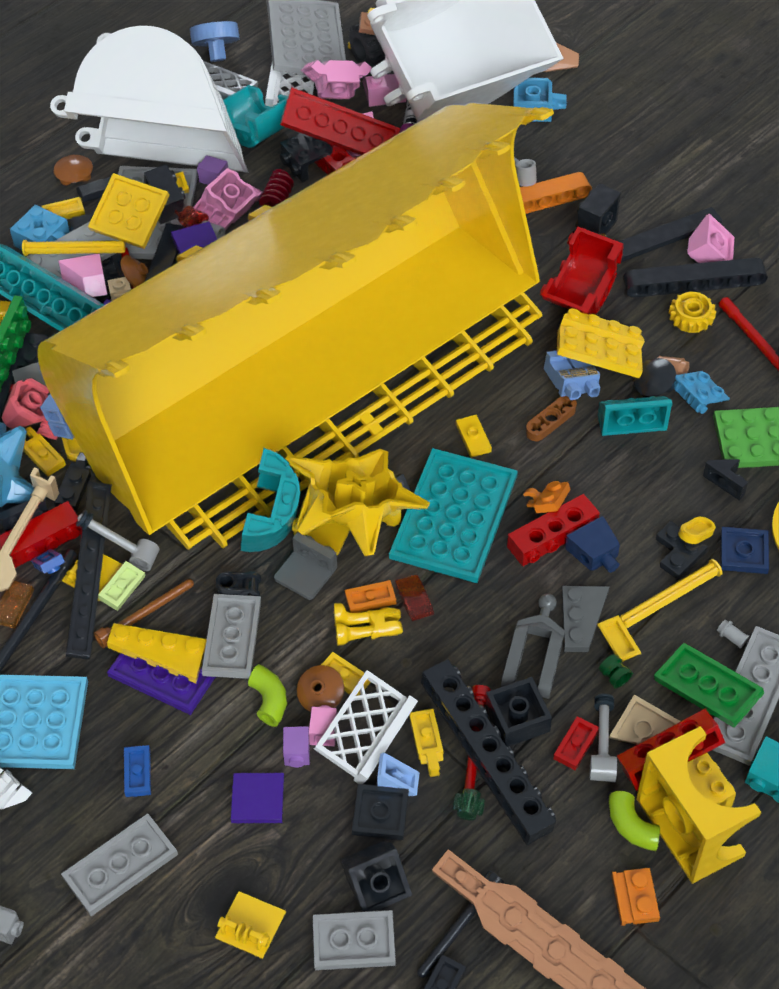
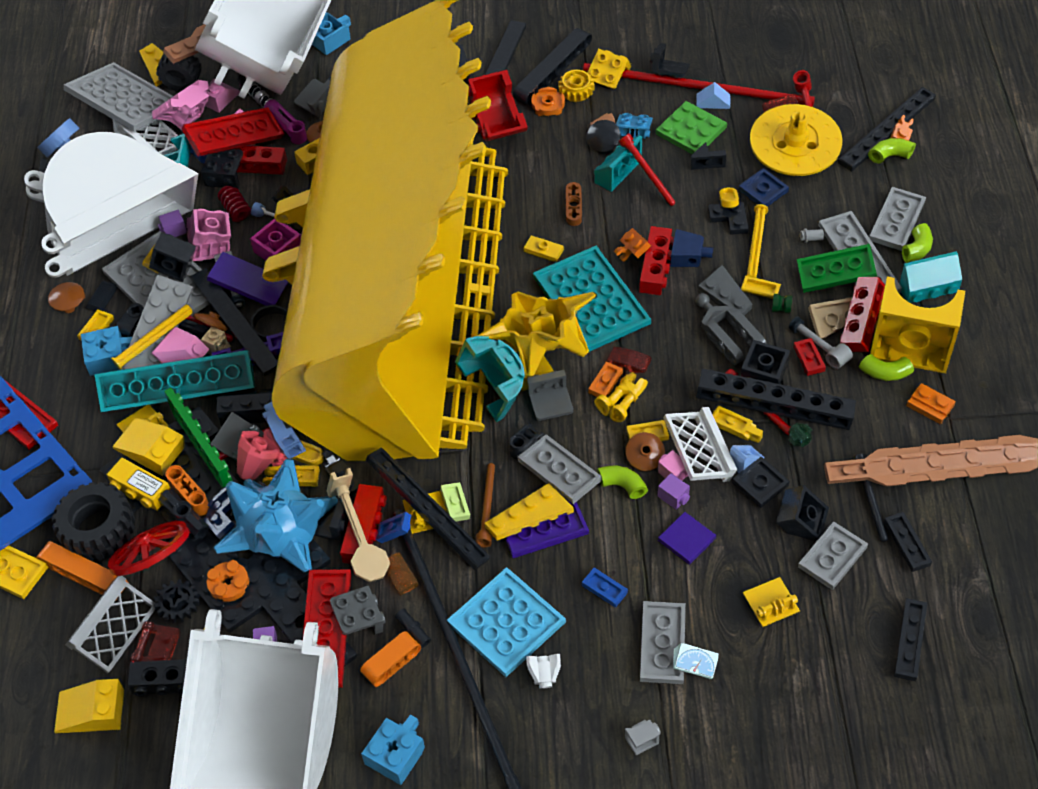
camera: 45 degrees left, 0 degrees up
light grey piece [76,509,160,571] -> none
yellow plate [88,173,170,249] -> none
clear red hinge [174,206,209,228] -> none
medium blue hips [544,351,601,400] -> none
yellow plate [557,308,644,378] -> none
bright pink slope [687,214,734,263] -> none
none -> orange plate [531,87,565,116]
none -> yellow bracket [587,48,631,89]
none -> red piece [618,133,675,206]
none -> slope [673,643,718,679]

